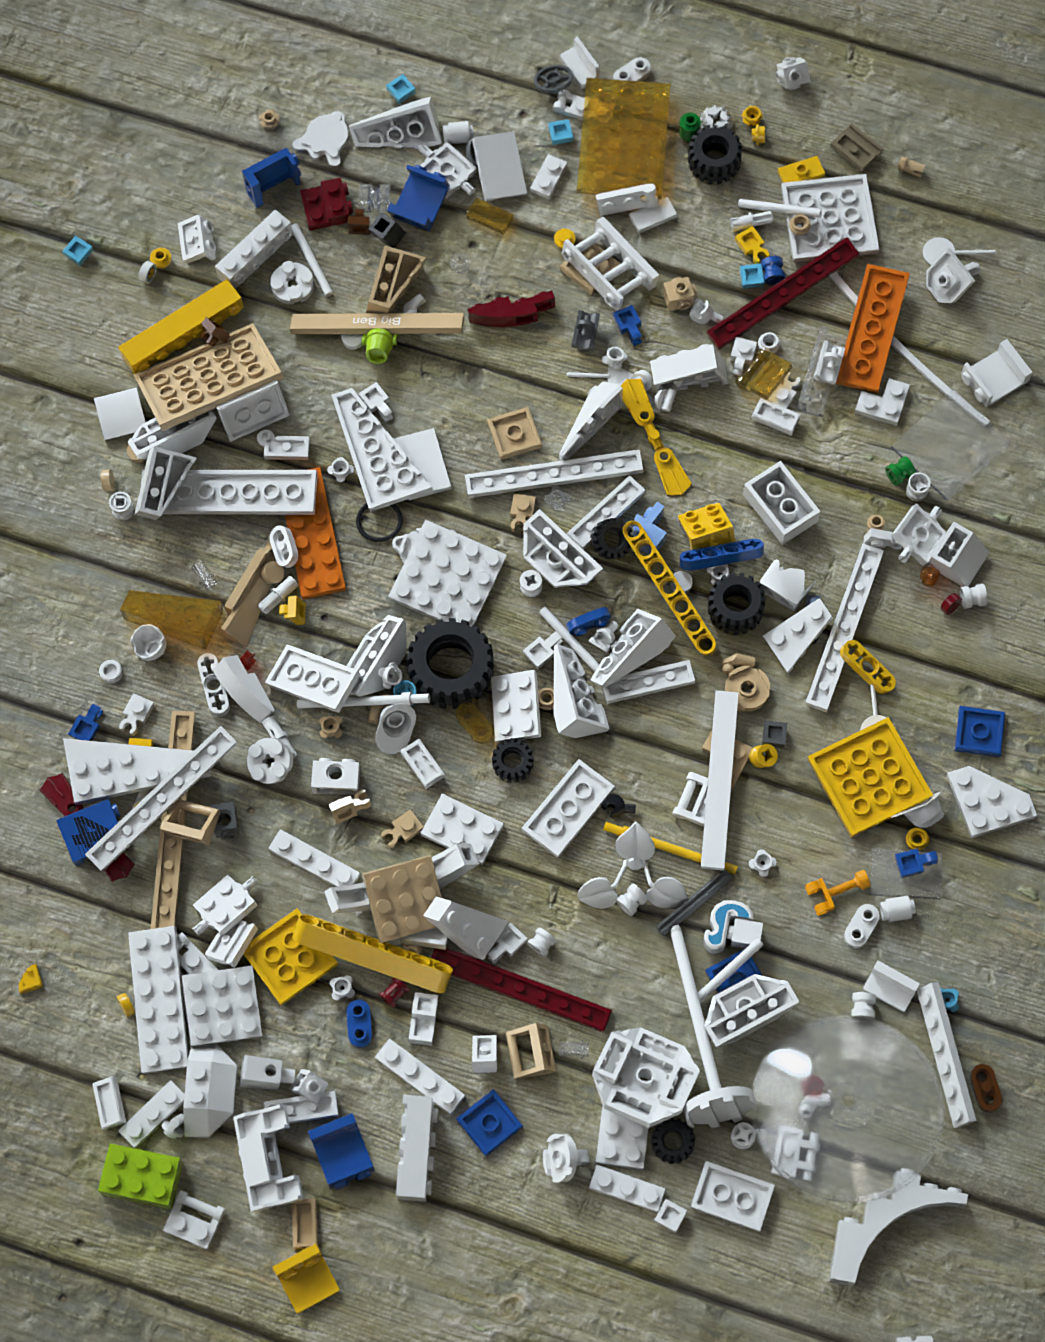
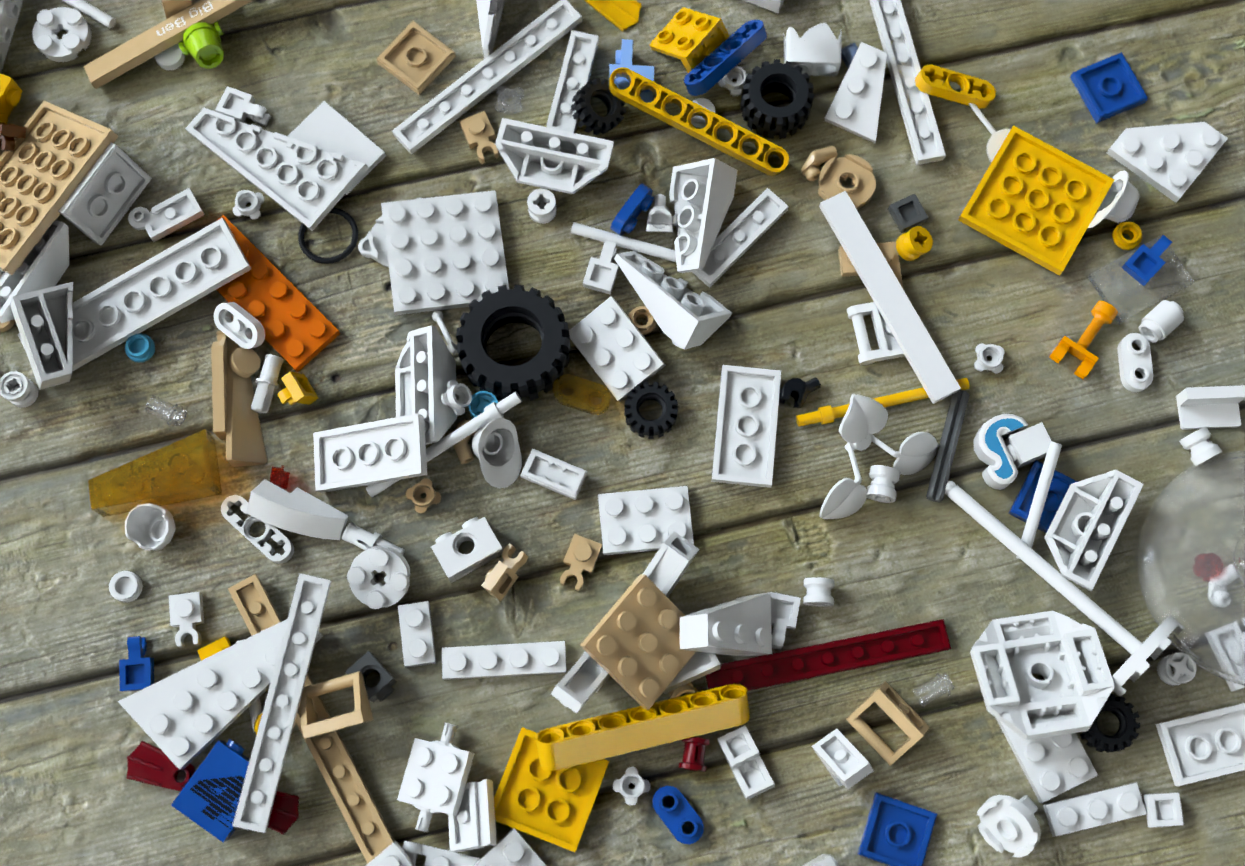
camera: 35 degrees left, 5 degrees up
white plate [375,1039,465,1115] -> none
none -> medium azure plate [125,333,155,363]
none -> white plate [398,601,436,668]
none -> white hinge [432,311,457,355]

